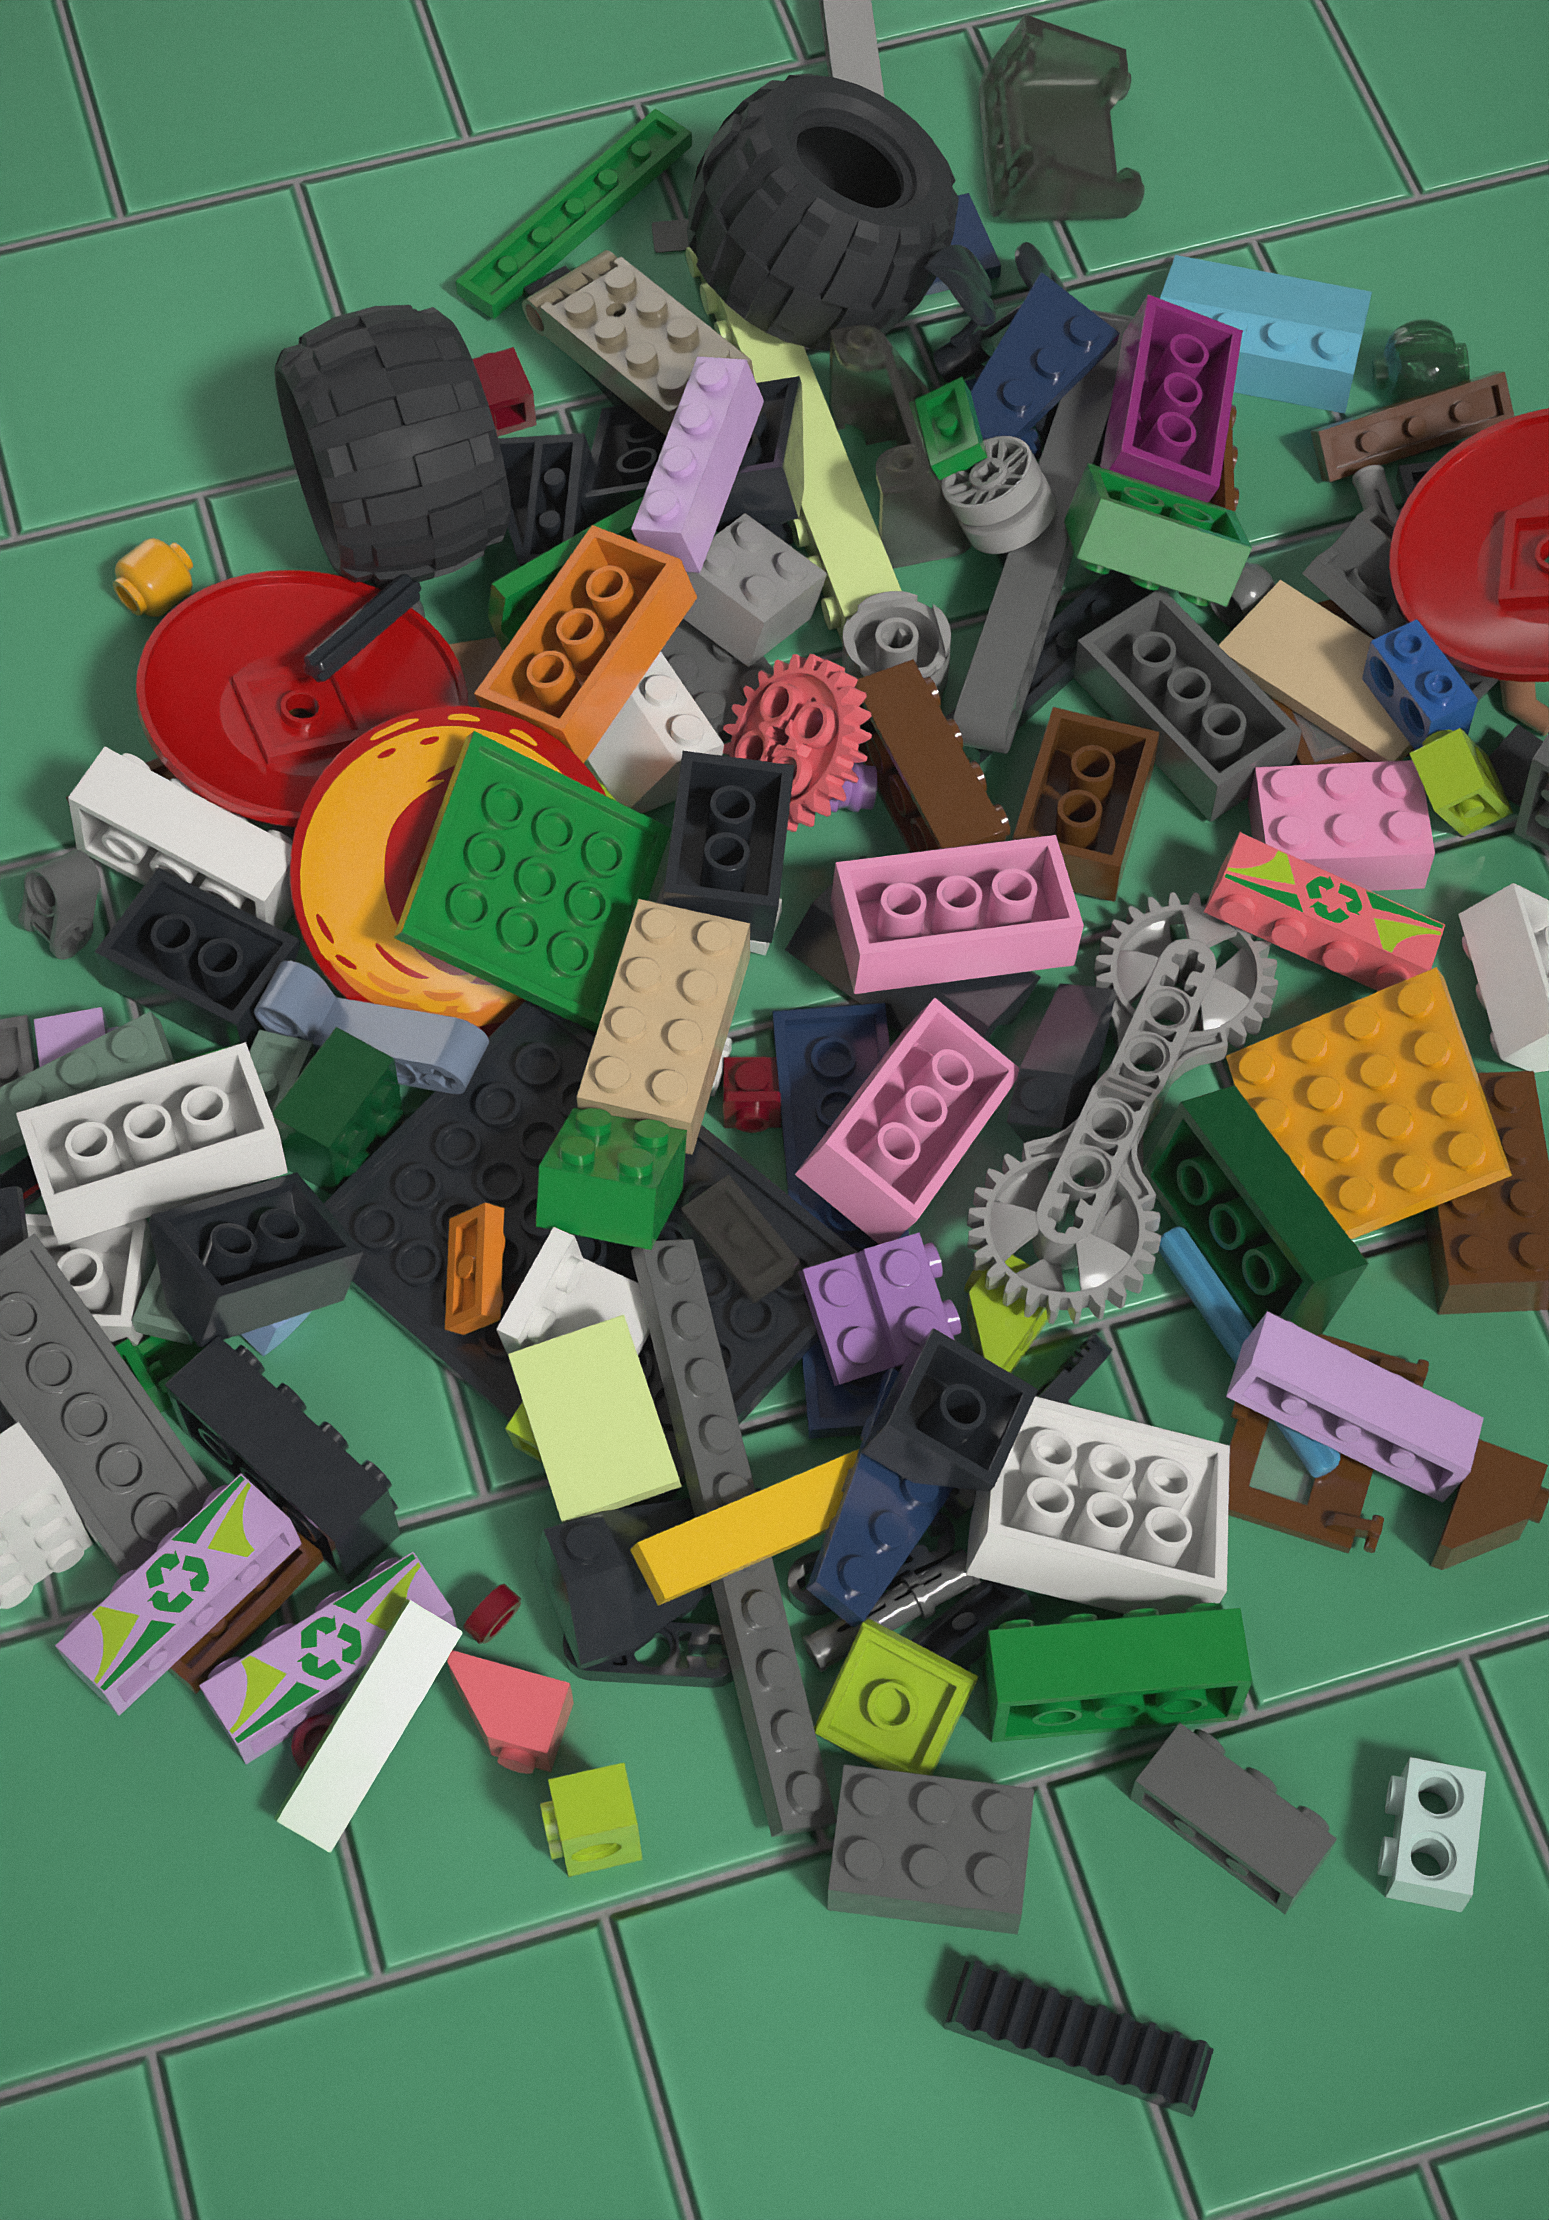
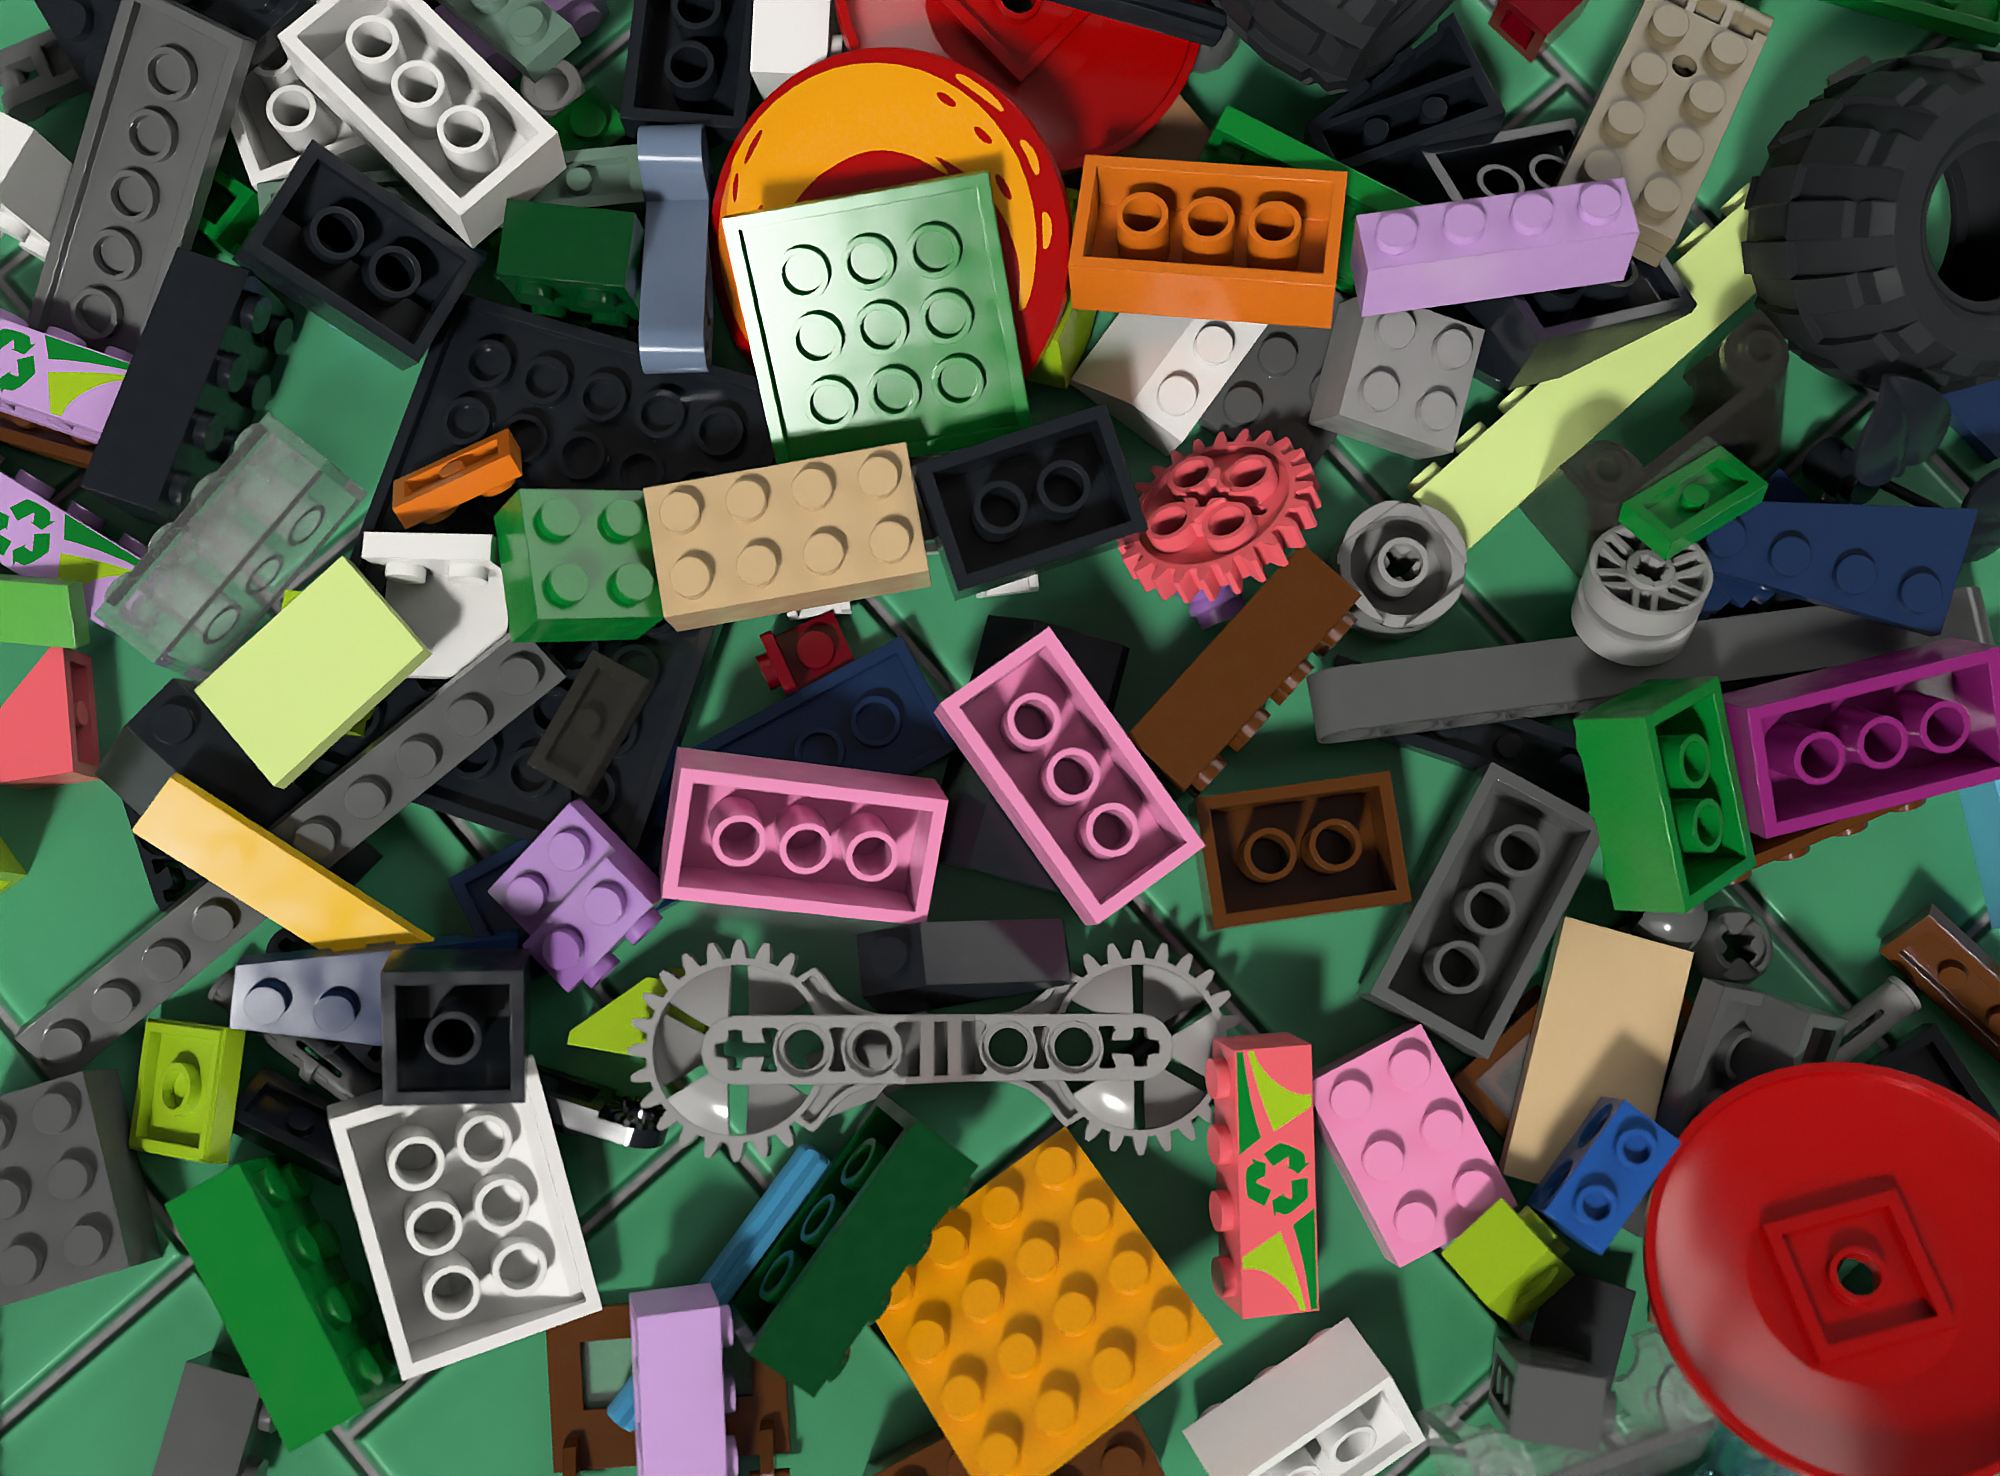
camera: 65 degrees right, 20 degrees up
dark red tile [463,1583,521,1644] -> none
none -> clear brick [93,413,368,683]
none -> dark grey piece [1689,905,1773,985]

